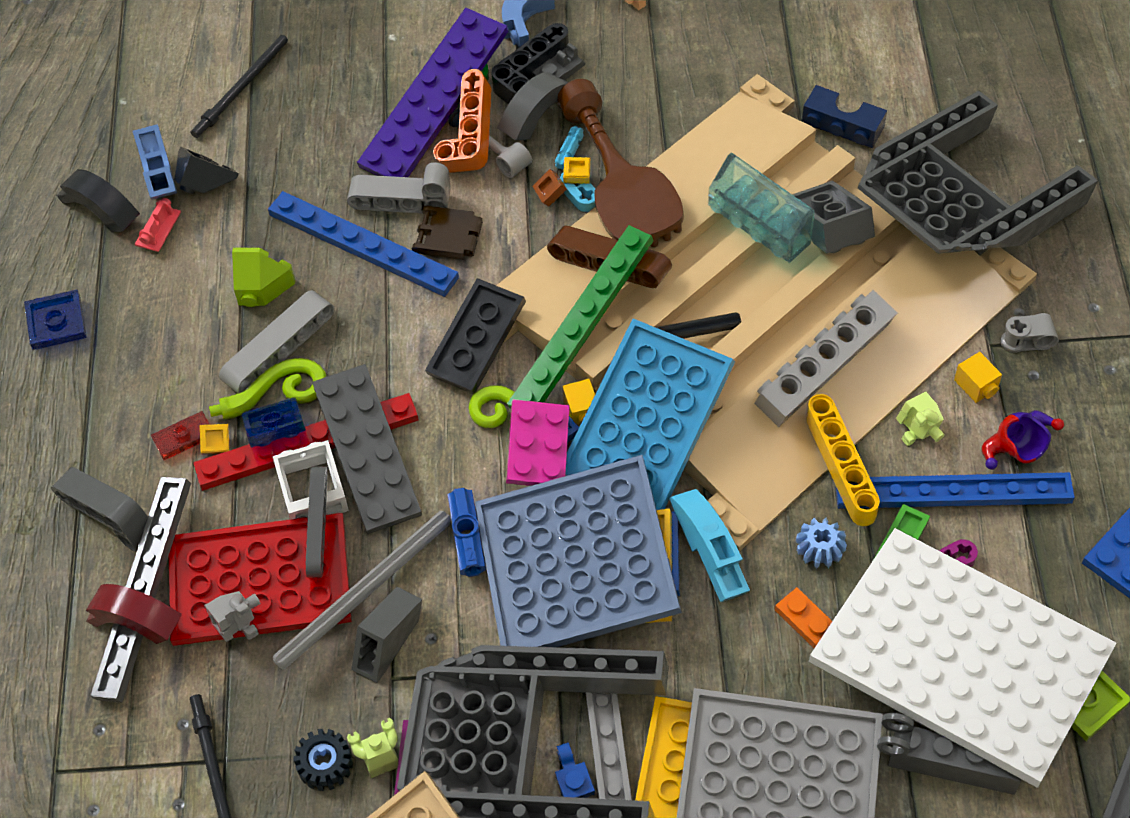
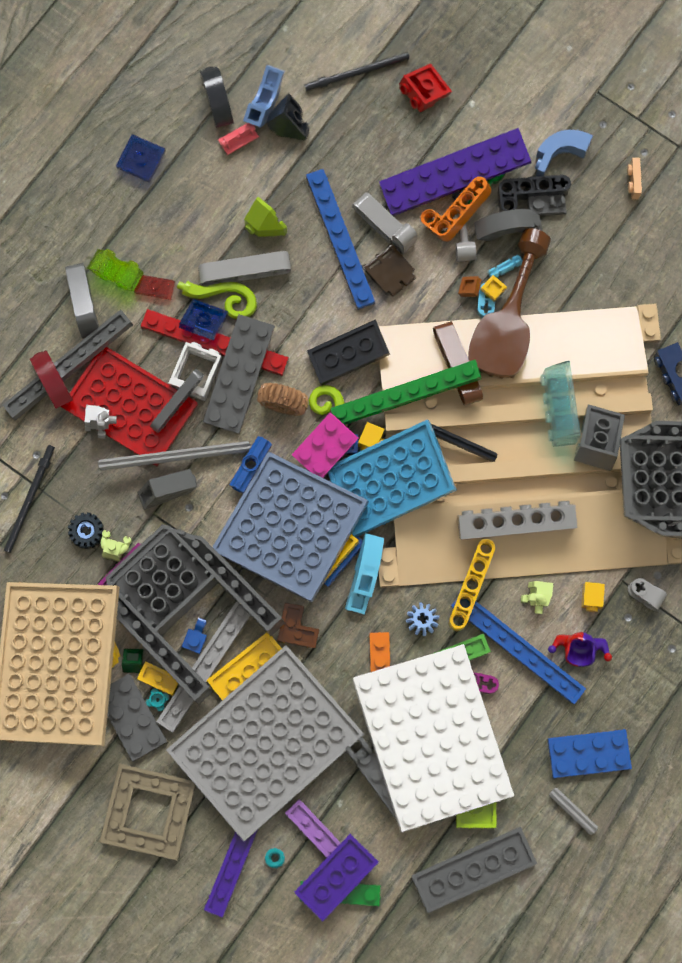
camera: 35 degrees right, 20 degrees up
yellow tile [200,424,229,455] -> none
none -> clear neon green brick [87,249,144,291]
none -> medium nougat gear [257,383,309,416]
none -> reddish brown plate [277,602,319,649]
none -> red plate [399,63,452,112]

